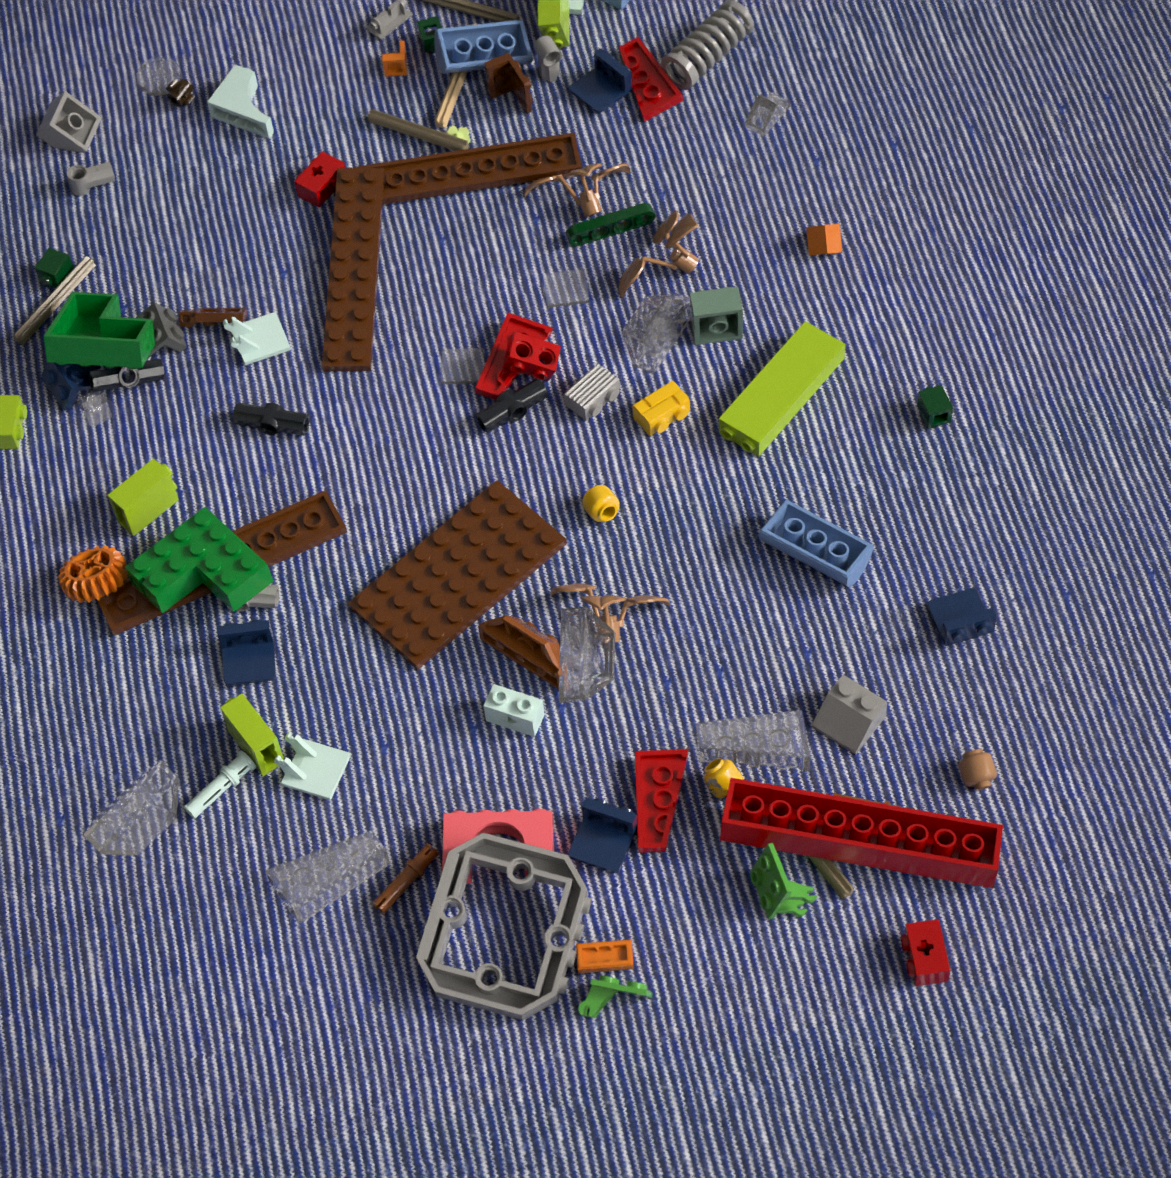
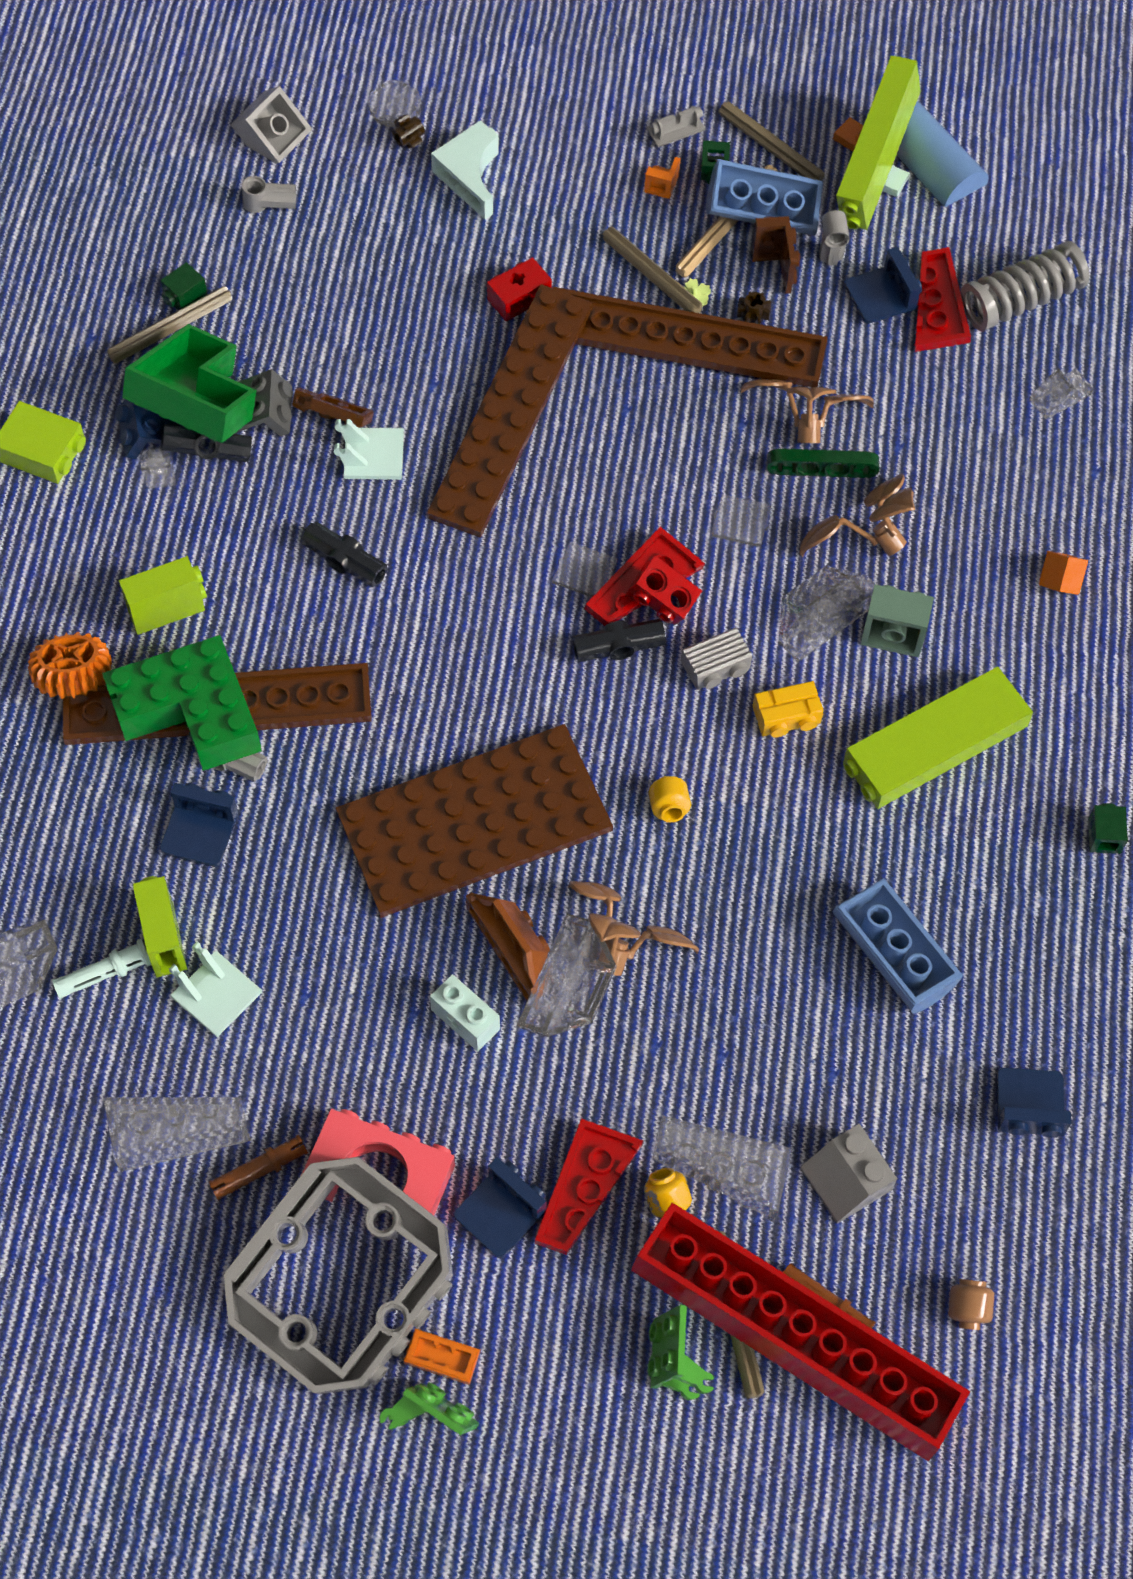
camera: 15 degrees right, 5 degrees up
red brick [900,919,951,987] -> none
none -> dark brown gear [737,291,772,324]

